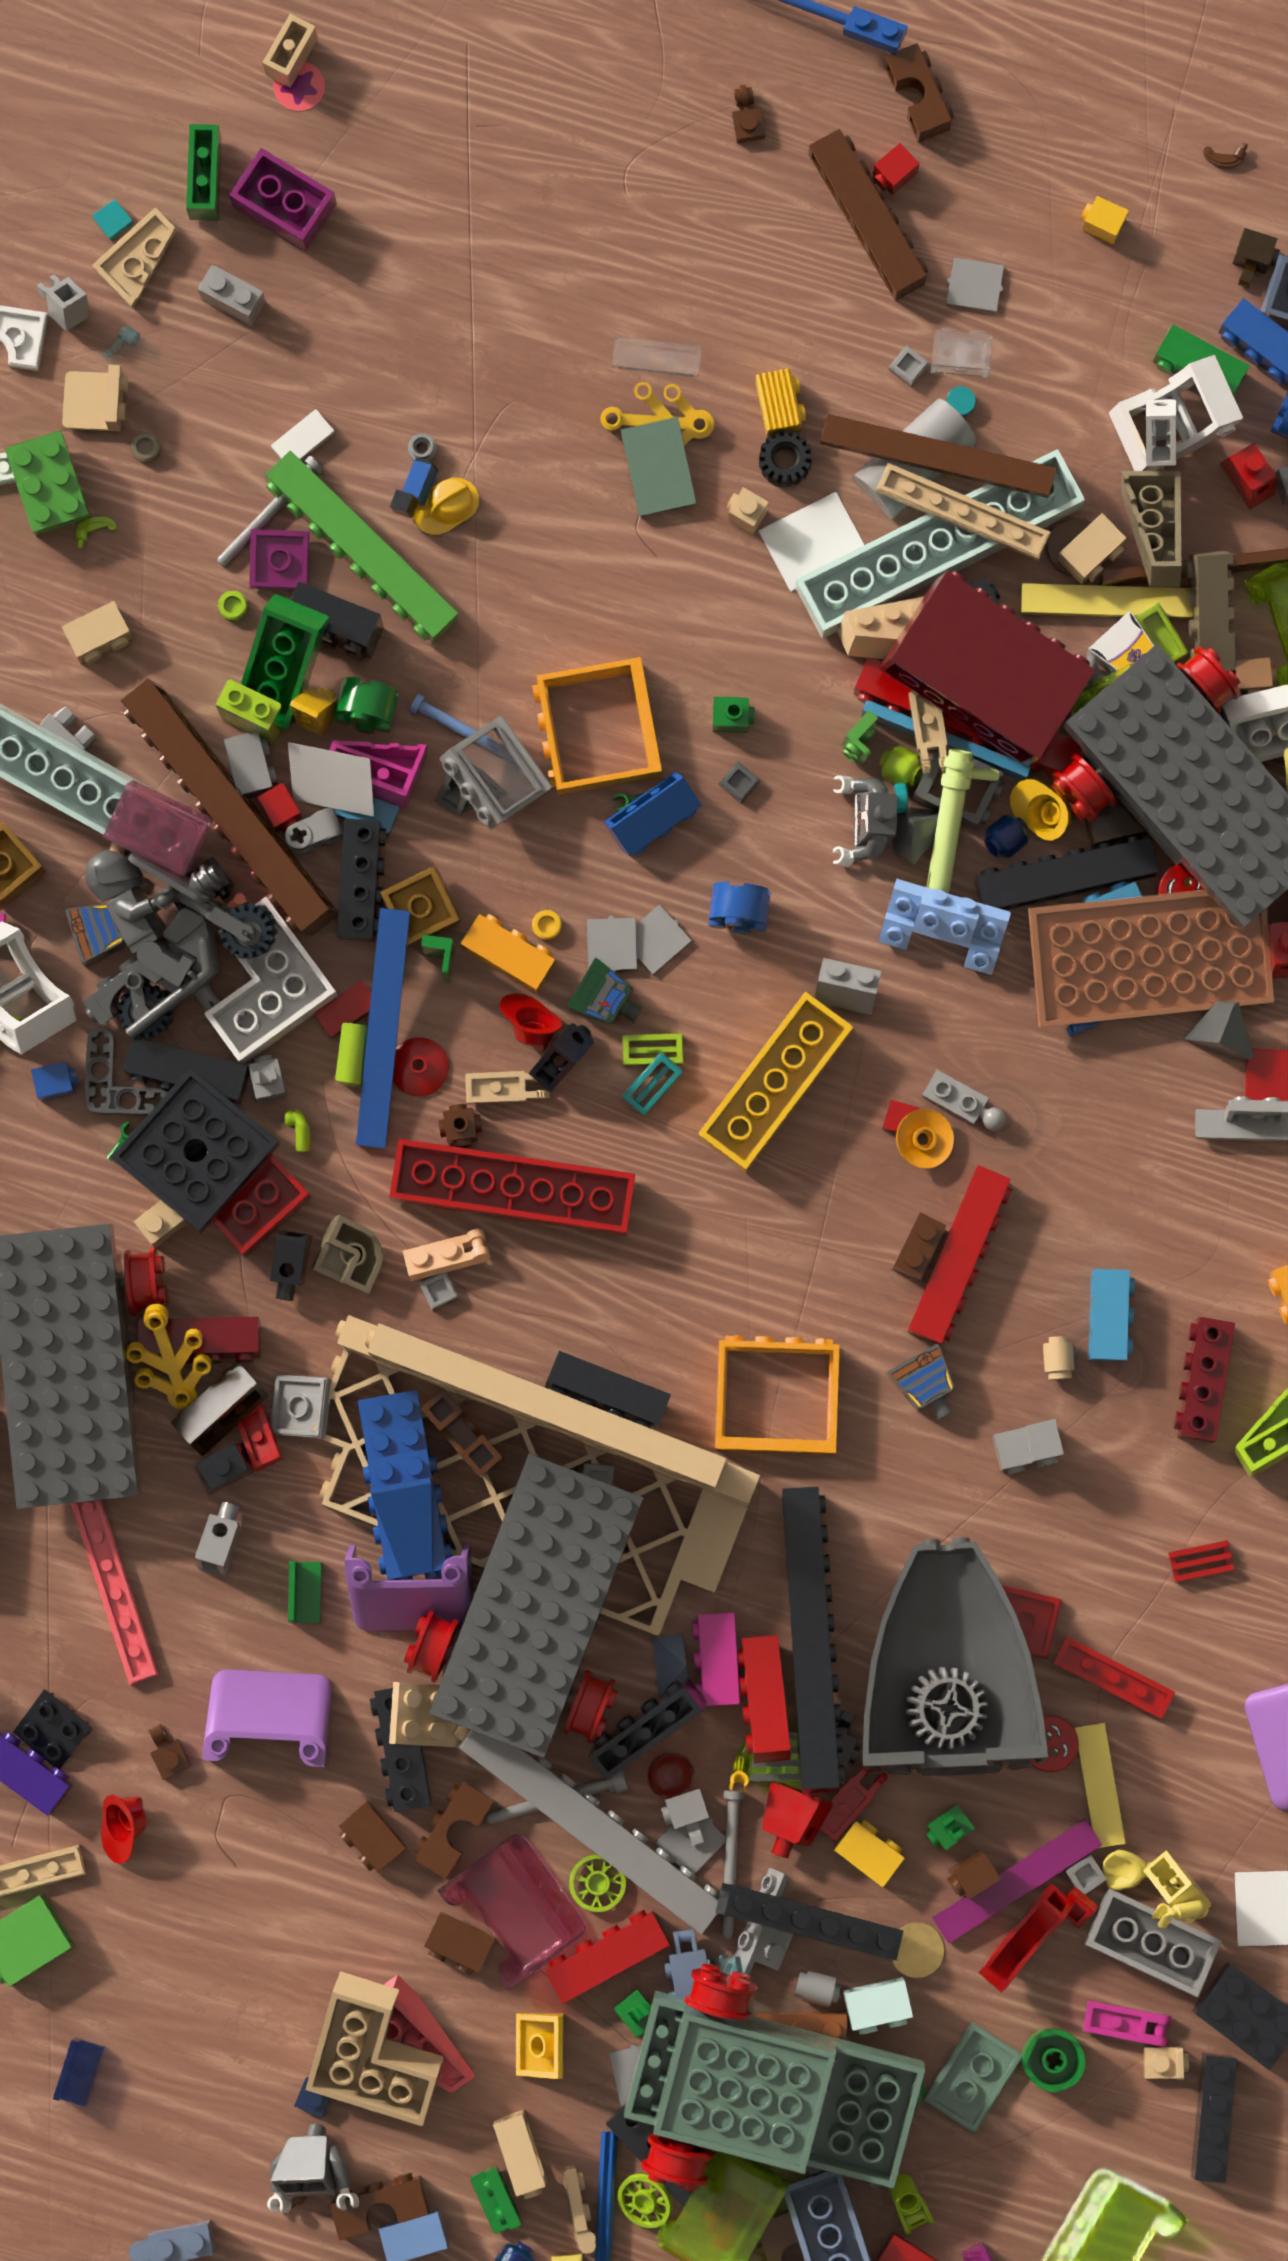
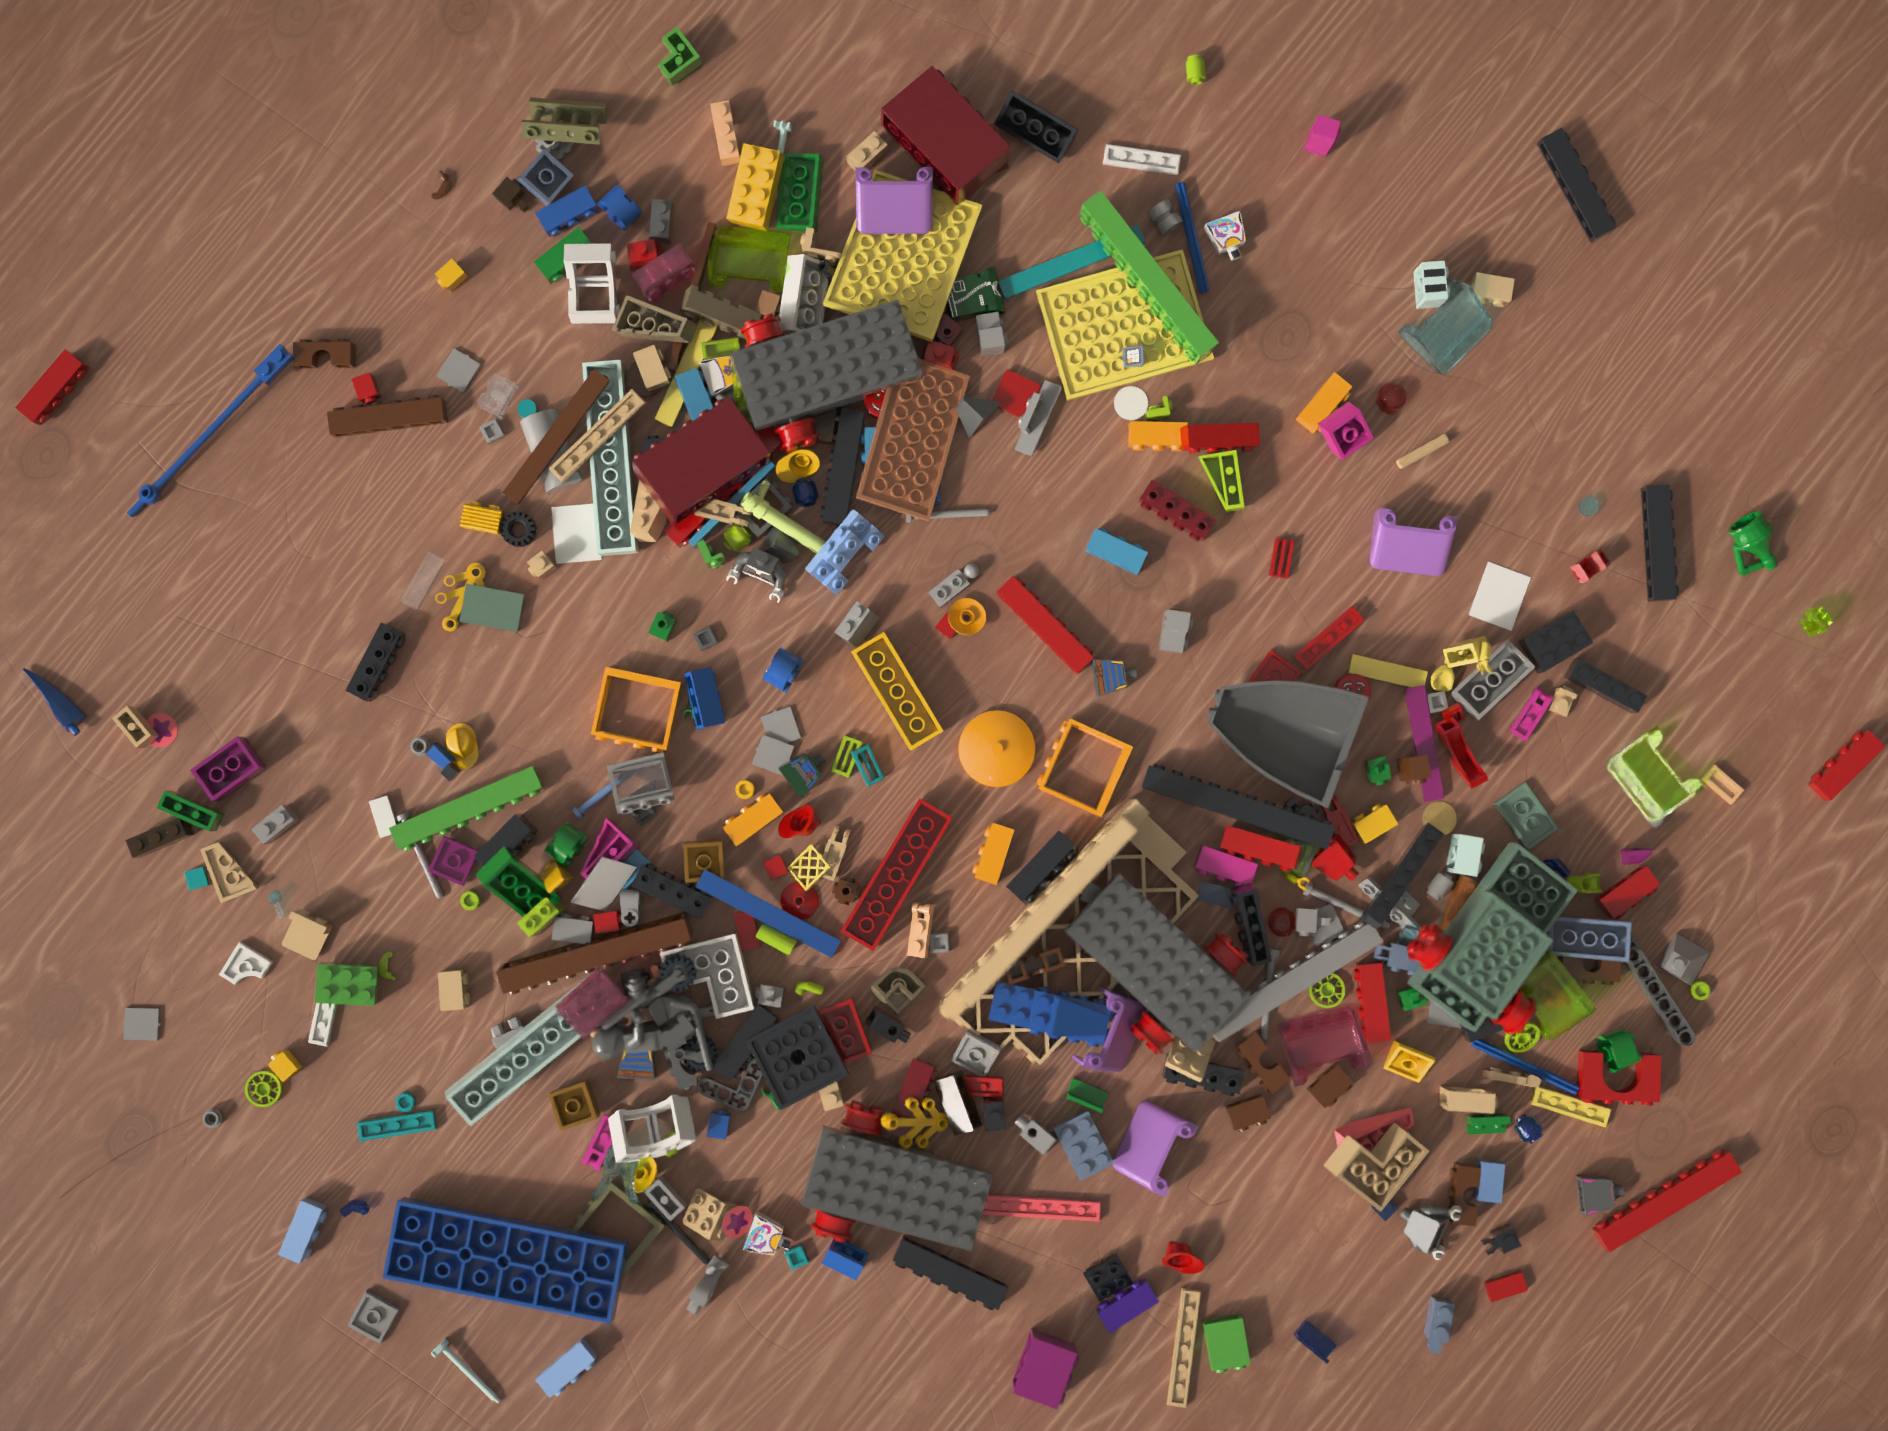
camera: 70 degrees left, 5 degrees up
light grey brick [37,274,89,331] -> none
dark tan tile [131,432,161,464] -> none
reddish brown plate [148,1724,191,1780] -> none
green panel [421,935,455,983] -> none
black torso [528,1023,594,1093] -> none
reddish brown plate [732,85,765,143] -> none
reddish brown brick [892,1212,947,1282] -> none
teal tile [893,783,908,813] -> none
light grey gear [905,1667,988,1750] -> none
green brick [1021,2027,1086,2092] -> none
tan brick [1043,1336,1075,1380] -> none
white torso [1146,399,1176,466] -> none
none -> dark brown brick [125,818,194,858]
none -> black brick [345,622,406,702]
none -> clear pink brick [632,243,695,302]
none -> dark azure brick [674,367,713,421]
none -> red tile [763,855,788,880]
none -> light yellow window [787,844,831,891]
none -> light grey bar [906,508,990,523]
none -> light orange dish [959,710,1035,787]
none -> light orange brick [972,823,1014,885]
none -> sand blue brick [1052,1108,1115,1181]
none -> arm [1543,858,1571,878]

